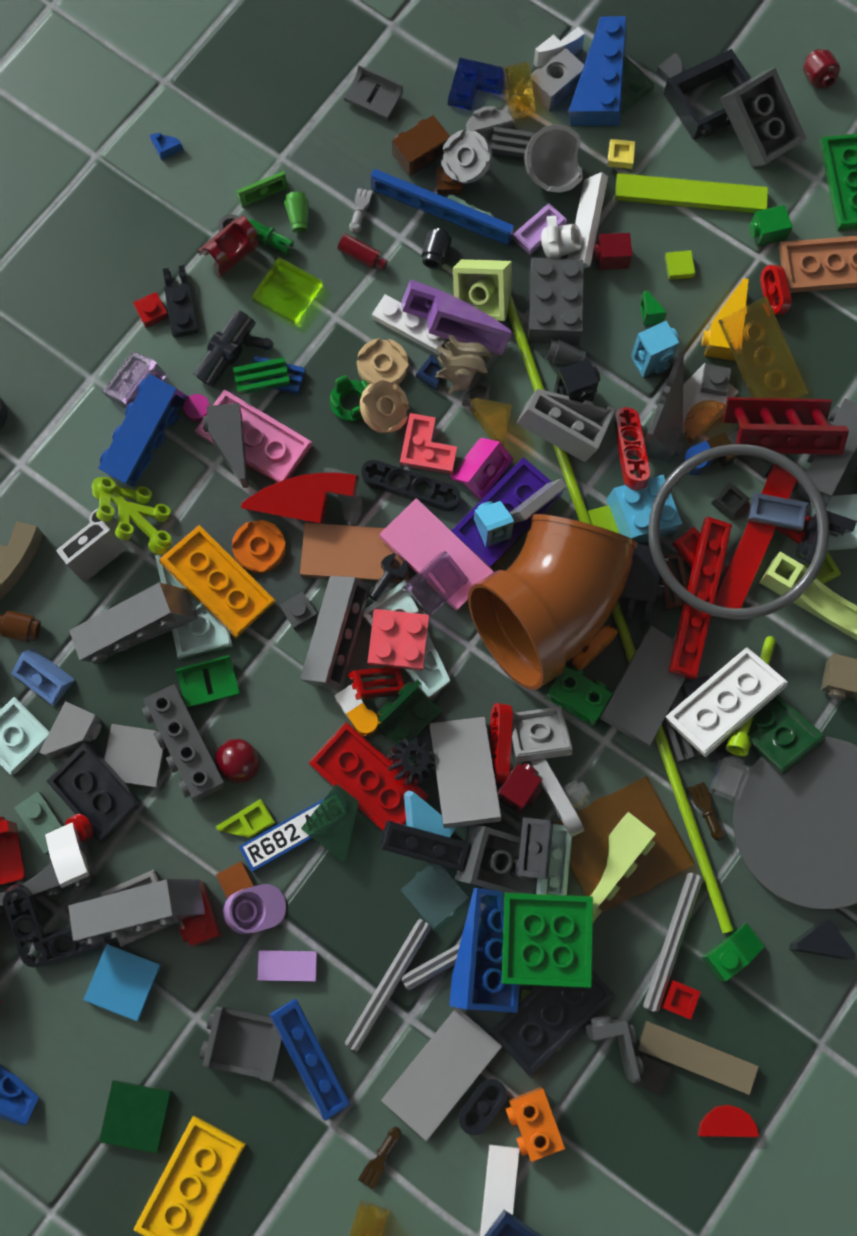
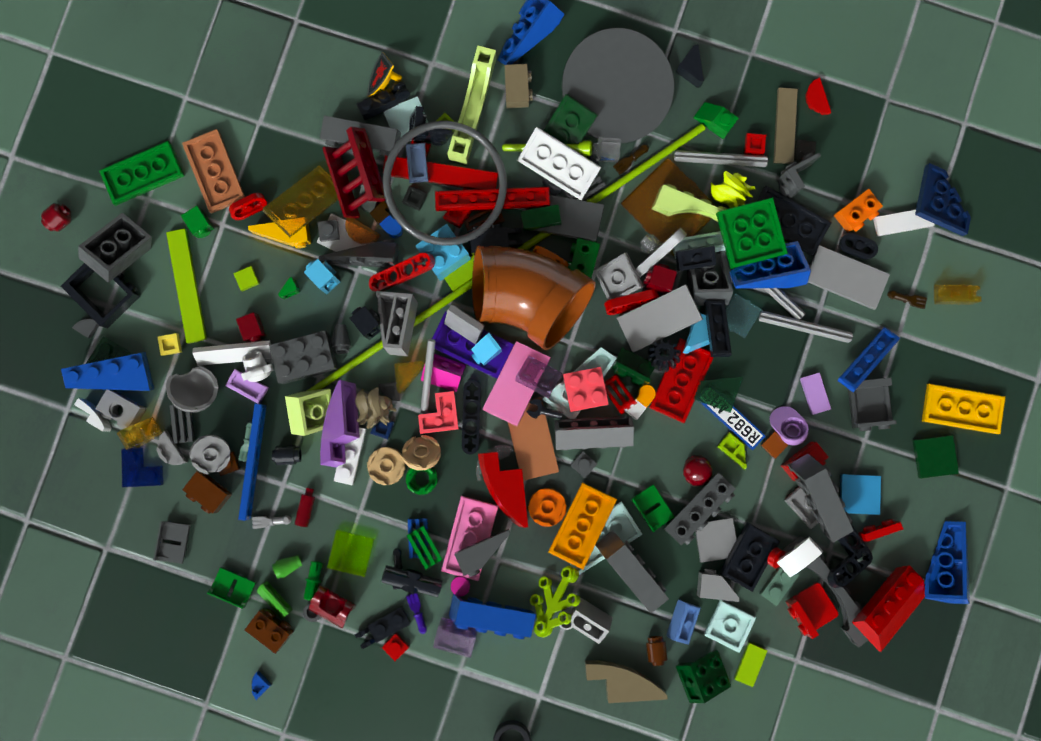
camera: 105 degrees left, 10 degrees up
none -> green piece [207,567,256,609]
none -> reddish brown brick [245,608,294,654]
none -> dark purple piece [406,593,427,634]
none -> light grey bar [420,339,436,414]
none -> dark green tile [521,205,562,231]
none -> neon yellow hair [710,171,755,208]
none -> red plate [858,519,903,542]

